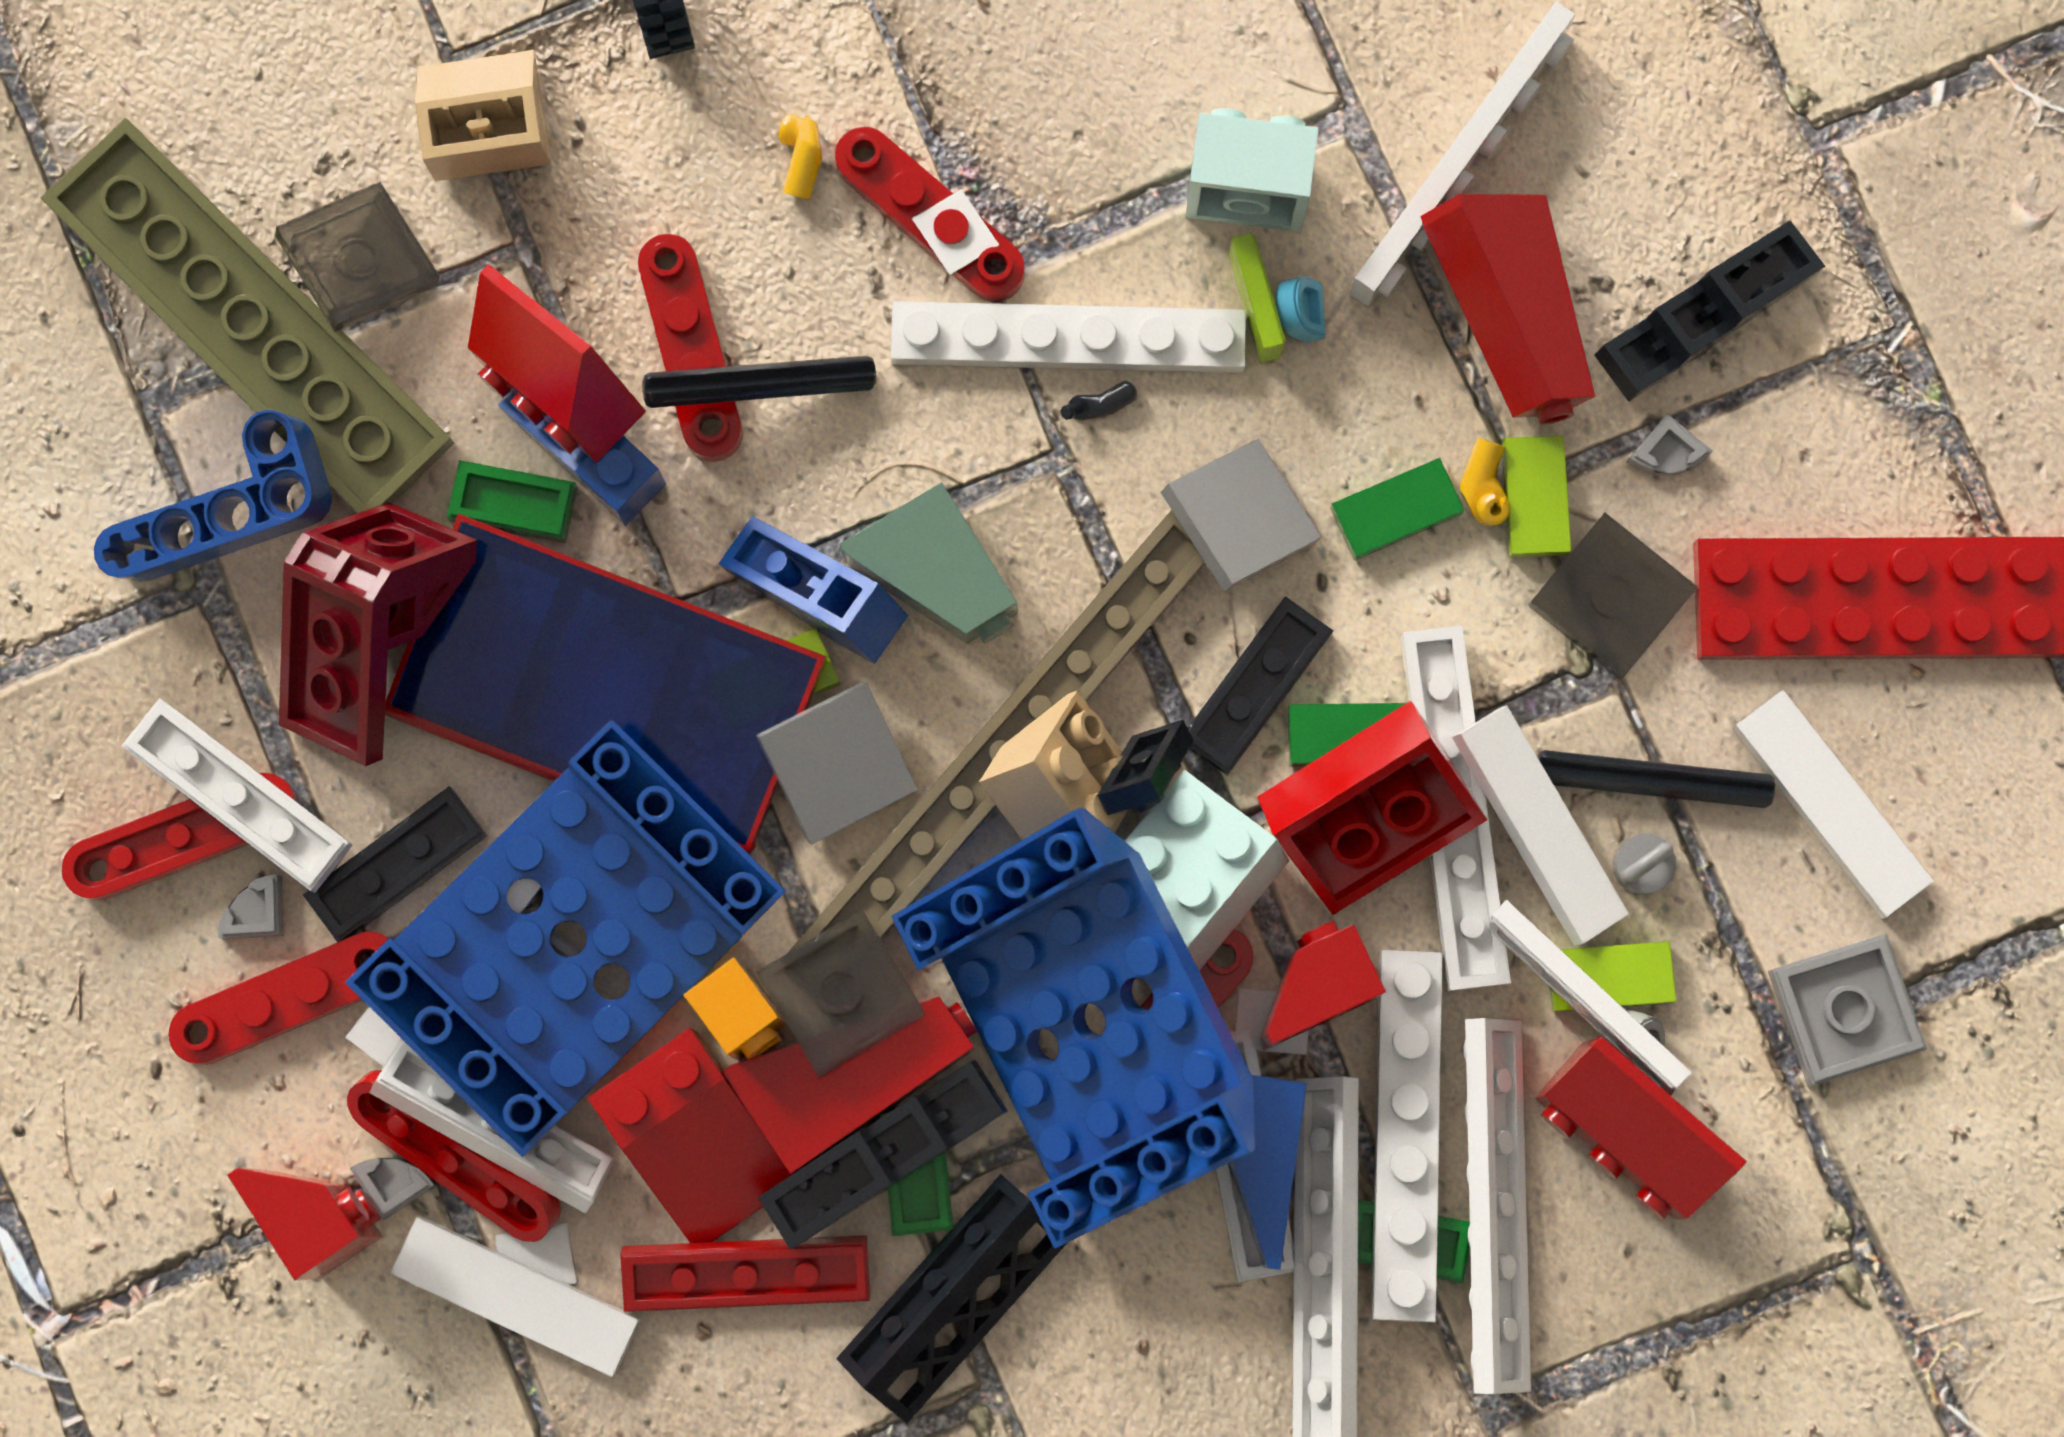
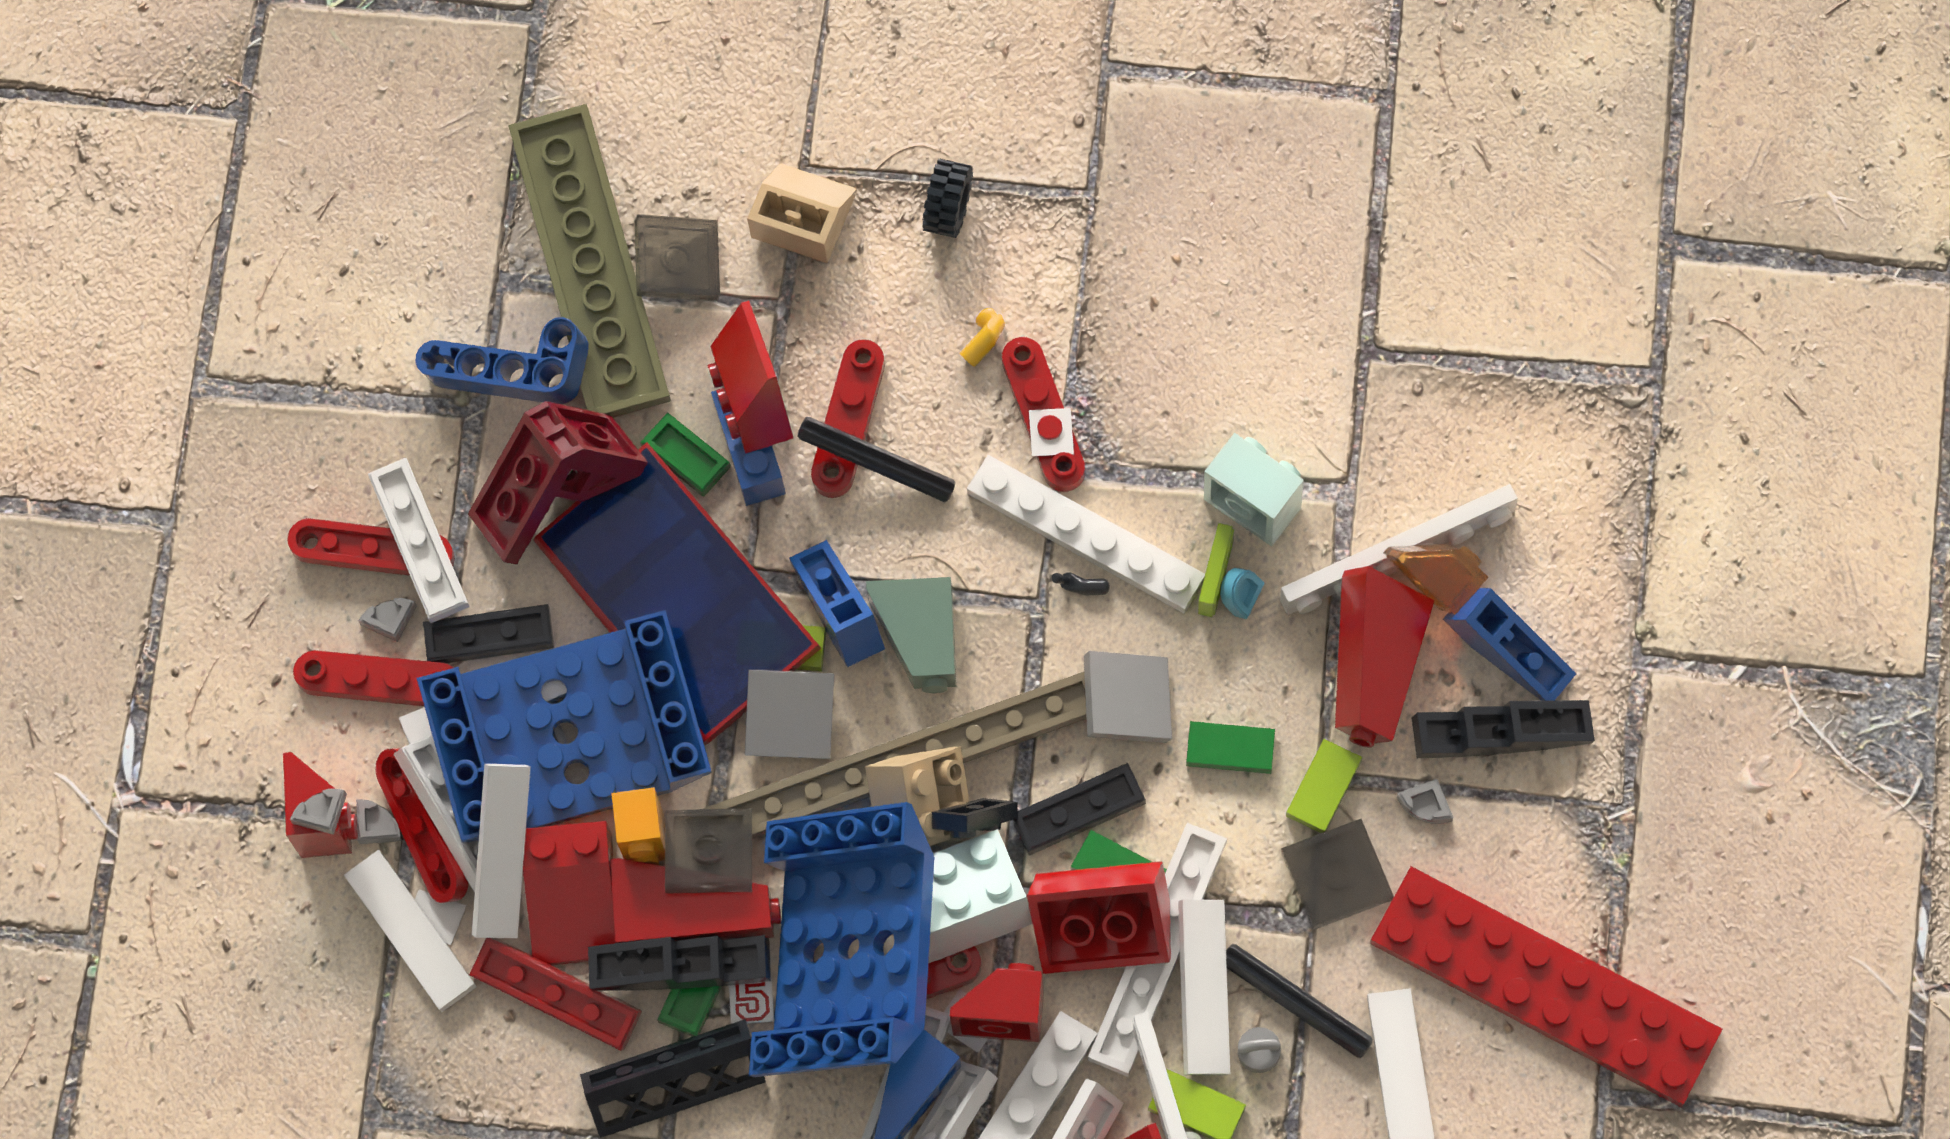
camera: 35 degrees right, 10 degrees down
yellow arm [1460,437,1510,526] -> none
none -> light grey tile [290,789,347,835]
none -> white tile [472,764,530,938]
none -> white sticker [729,977,774,1024]
none -> clear orange slope [1383,544,1489,615]
none -> blue slope [1443,588,1577,701]

